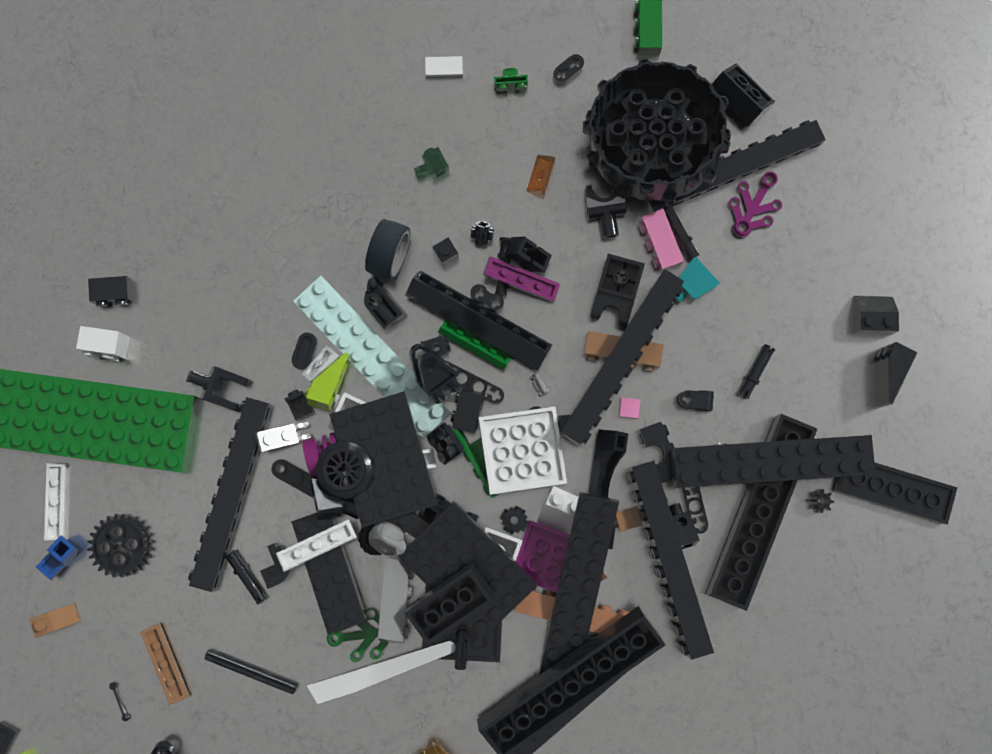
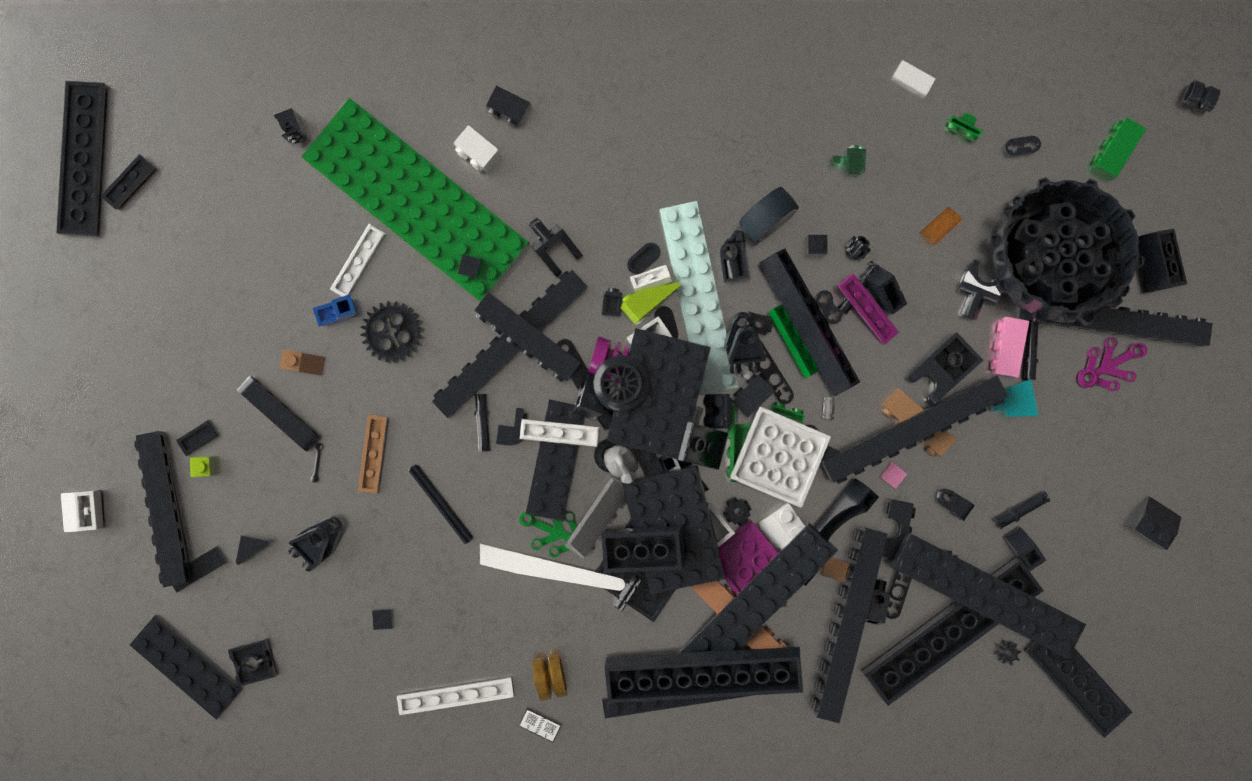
camera: 35 degrees right, 5 degrees up
white hinge [255,422,312,452] -> none
black slope [876,342,918,407] -> none
none -> black beam [237,375,320,452]
none -> black tile [458,254,482,279]
none -> black brick [474,292,581,382]
none -> black tile [654,306,679,338]
none -> black tile [678,422,728,470]
none -> green piece [770,402,805,424]
none -> black slope [1004,527,1047,571]

